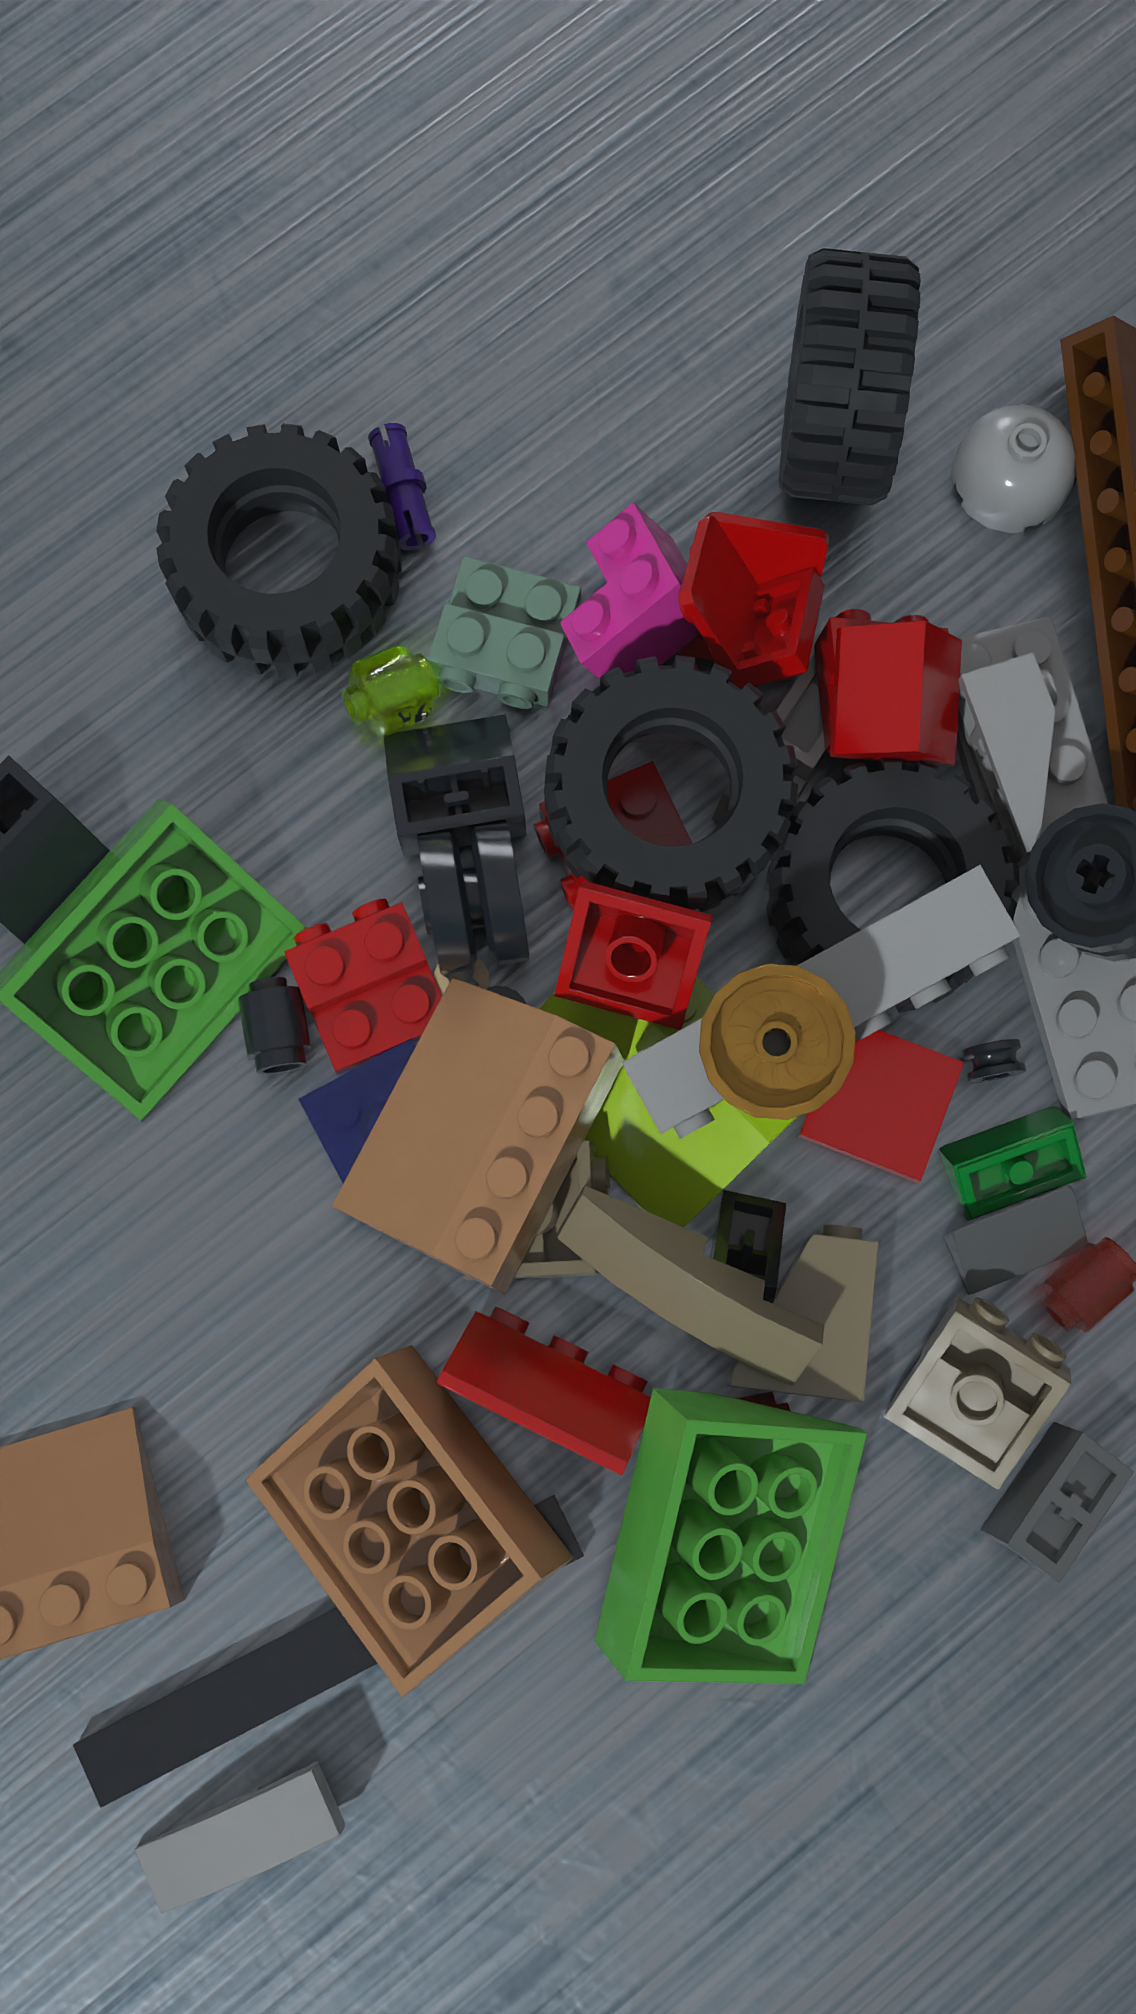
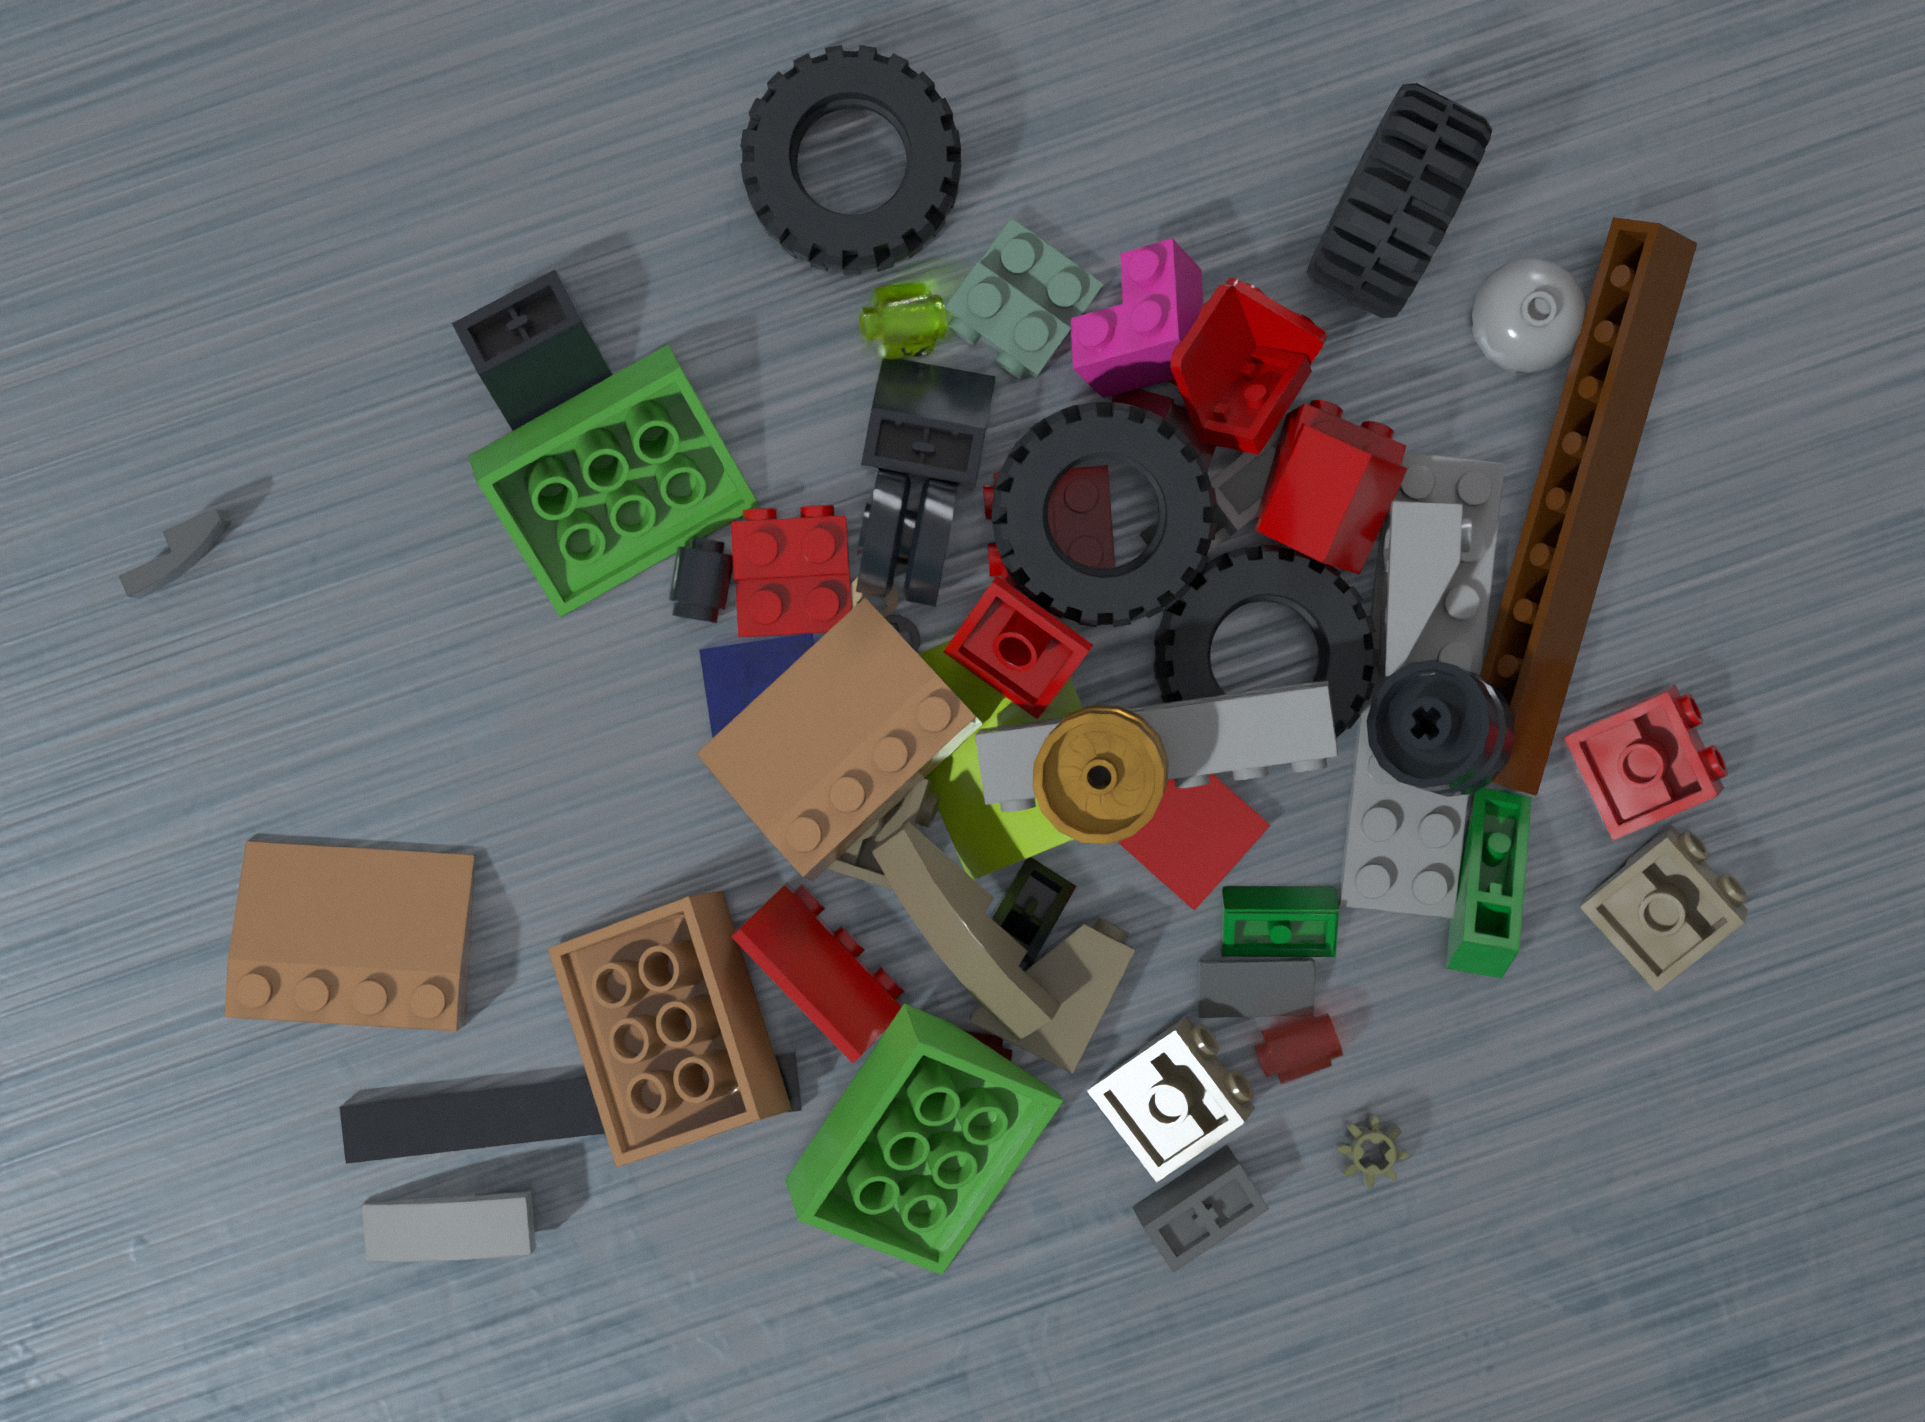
camera: 15 degrees right, 10 degrees up
dark purple pin [368,423,436,550] -> none
black bush [962,1039,1026,1083] -> none

